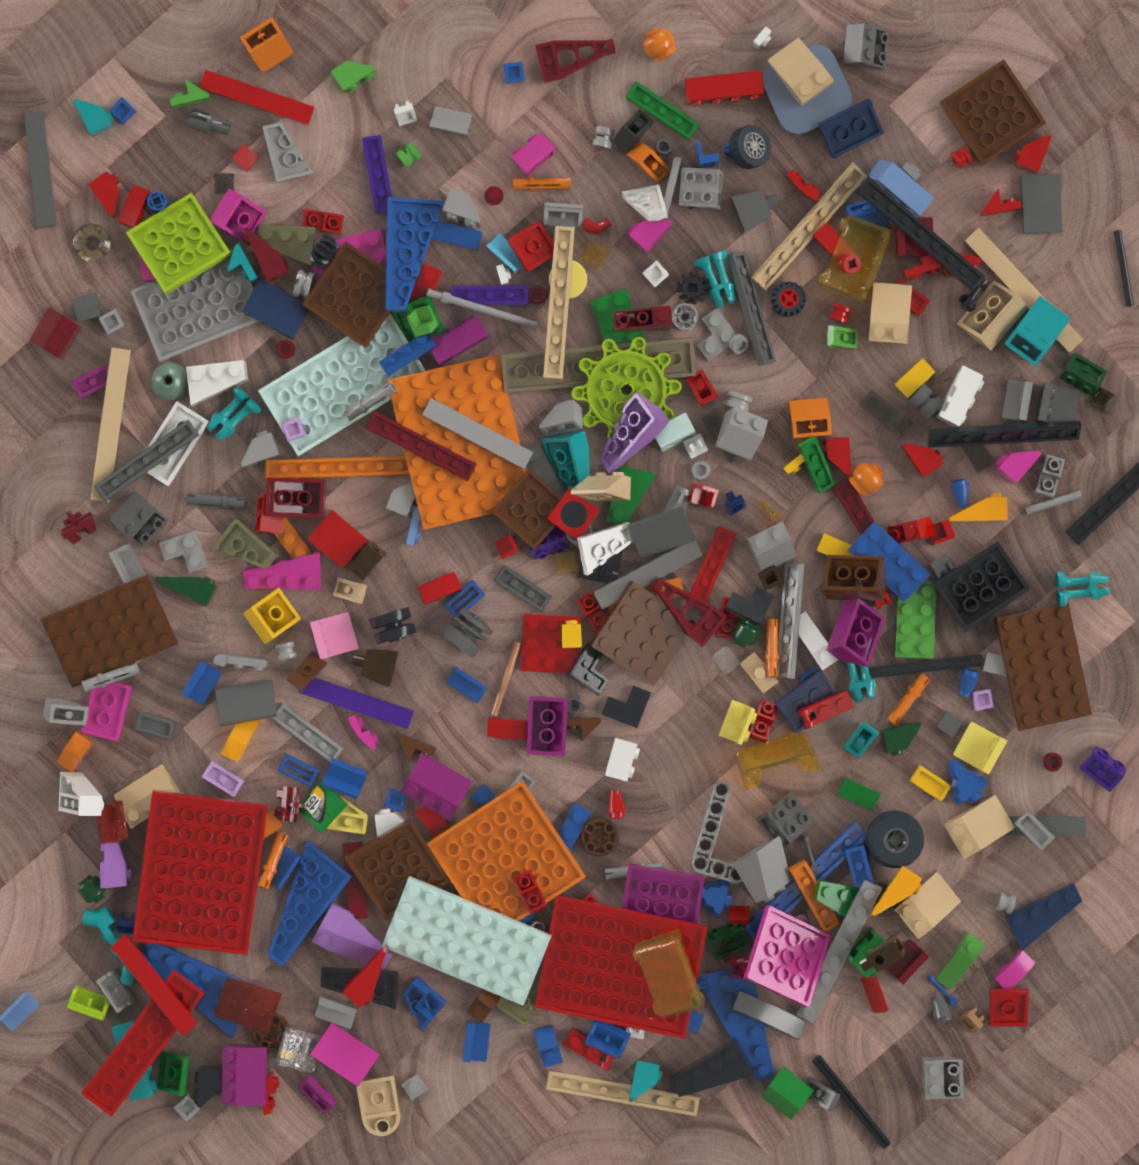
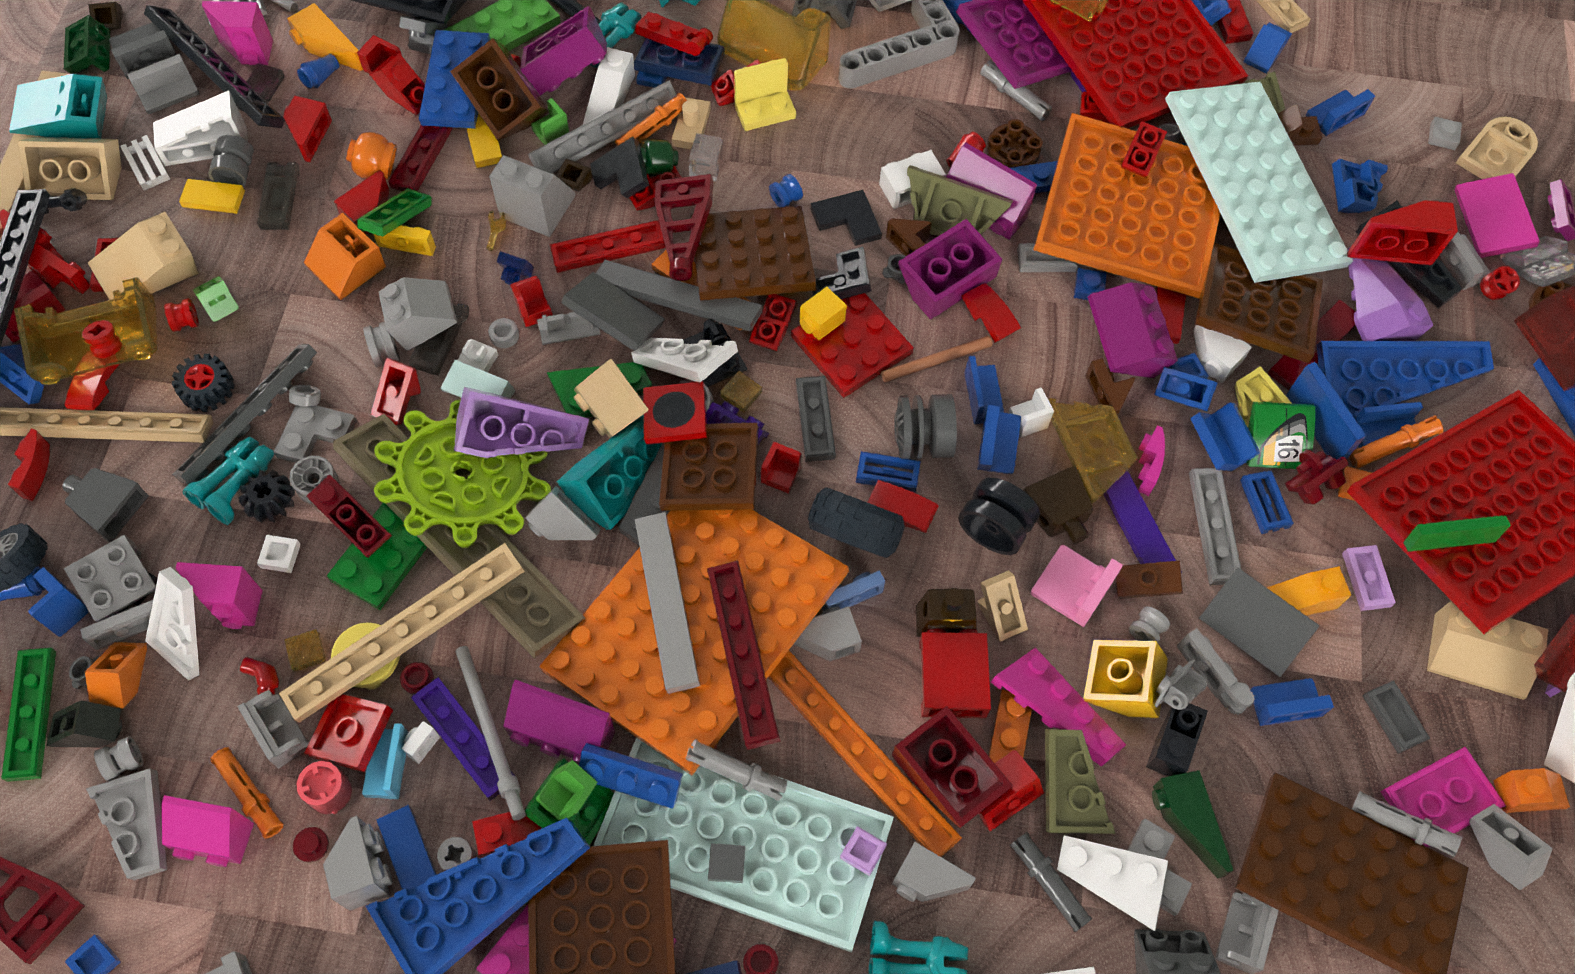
camera: 130 degrees left, 25 degrees down
none -> light grey wing [86,768,167,880]
none -> white tile [120,135,170,191]
none -> coral piece [296,761,352,814]
none -> light grey wheel [437,837,477,871]
none -> bright green panel [531,98,569,145]
none -> dark grey tile [708,844,746,883]
none -> blue wheel [769,174,803,207]
none -> black wheel [808,487,905,558]
none -> olive wing [907,165,1013,237]
none -> slope [946,142,1037,240]
none -> blue panel [977,405,1021,475]
none -> white panel [1008,388,1054,437]
none -> clear yellow wing [1048,398,1138,504]
none -> white wing [1057,835,1168,931]
none -> black slope [1146,703,1208,777]
none -> blue slope [1154,367,1217,411]
none -> light grey hinge [1154,659,1207,710]
none -> blue tile [1286,362,1366,459]
none -> green tile [1404,515,1511,552]
none -> red wheel [1480,266,1520,300]

